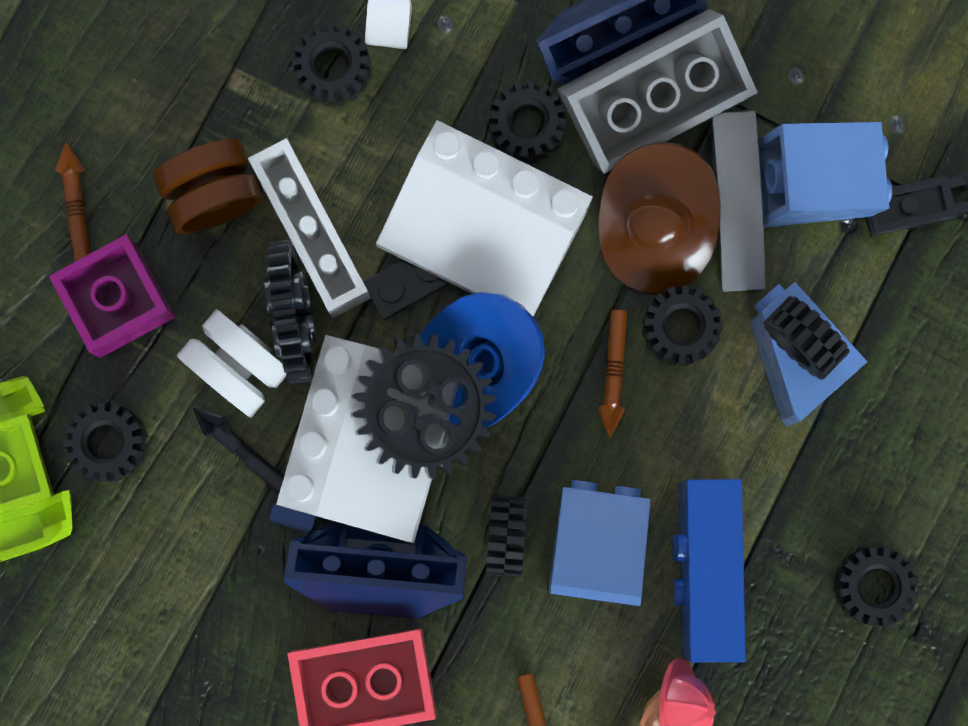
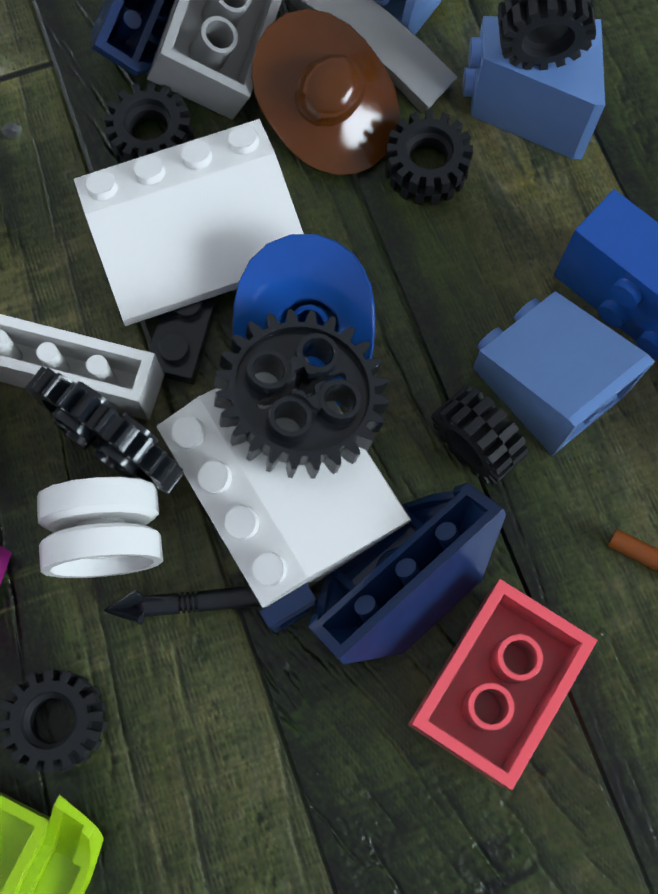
camera: 50 degrees left, 10 degrees down
dark orange piece [598,310,628,438] -> none

